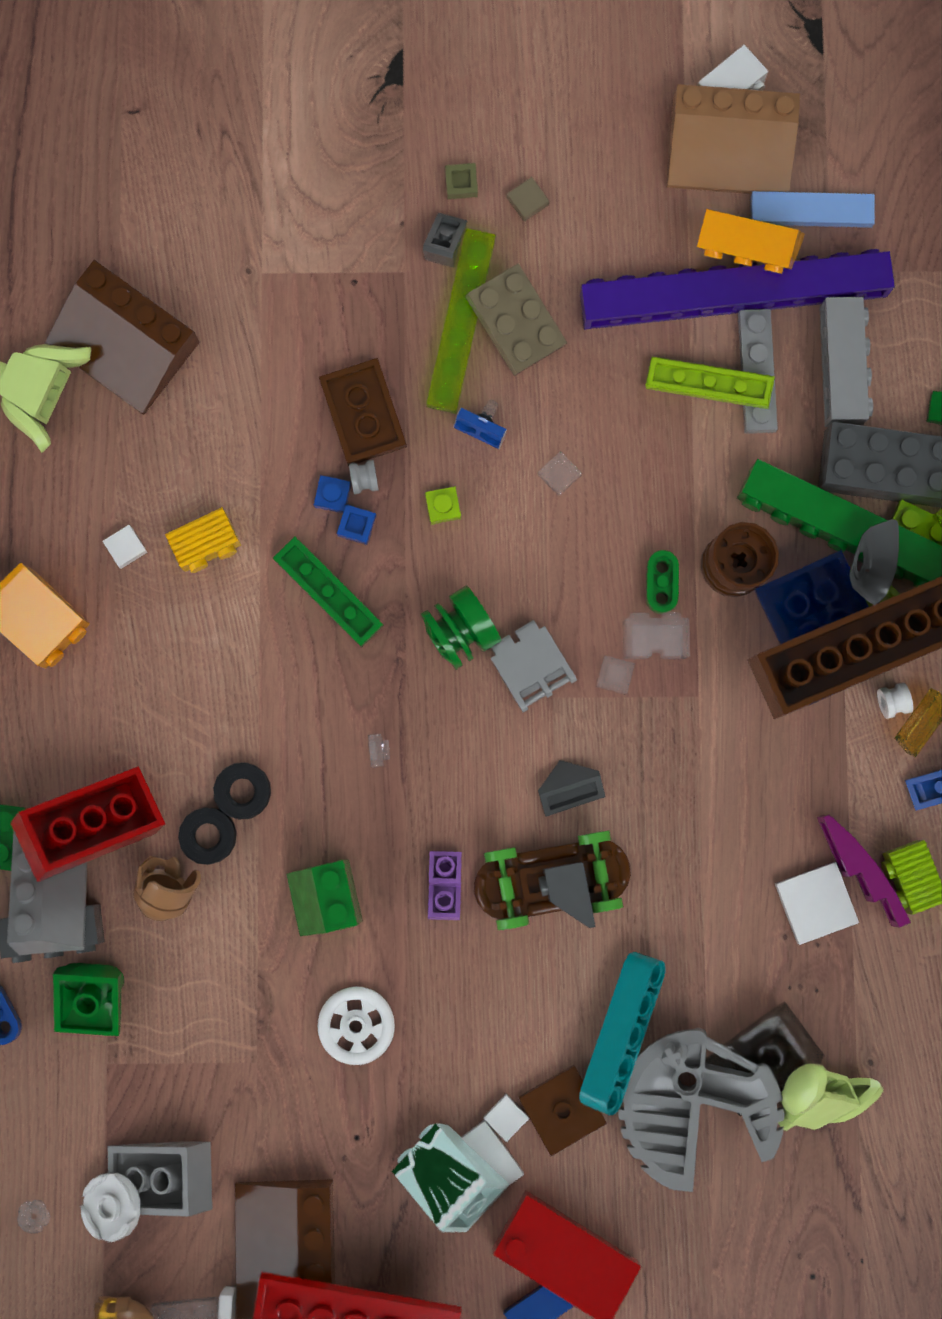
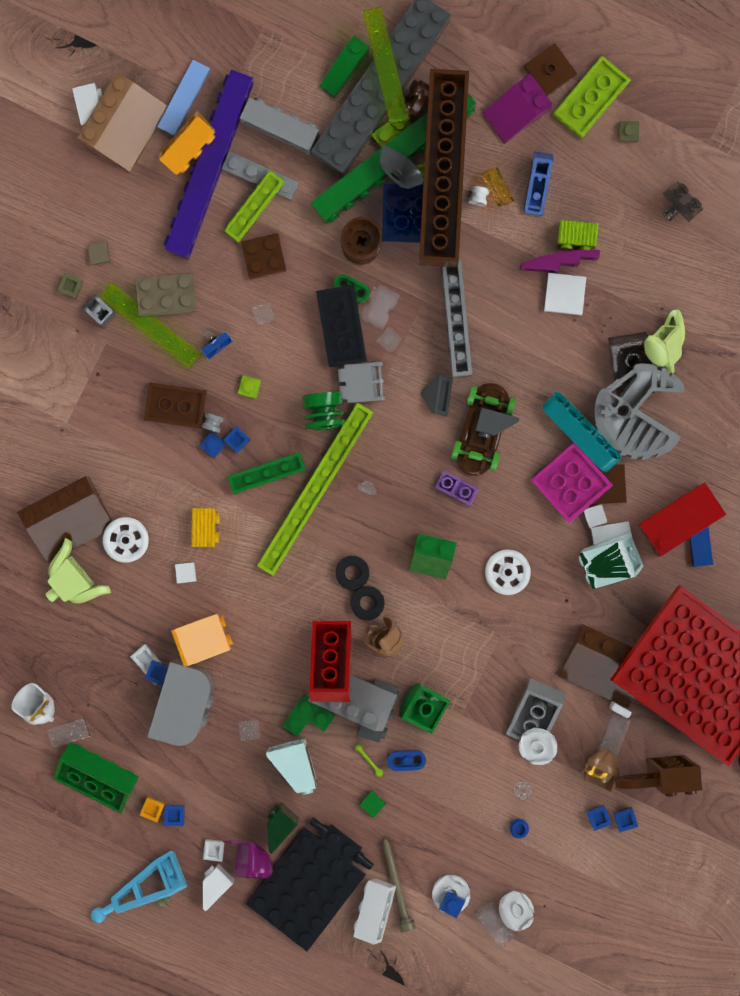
camera: 60 degrees left, 5 degrees up
none -> white plate [103,517,149,563]
none -> reddish brown plate [241,233,287,280]
none -> lime plate [257,402,374,576]
none -> black plate [316,284,367,367]
none -> light grey brick [441,259,472,378]
none -> dark pink plate [531,443,613,523]

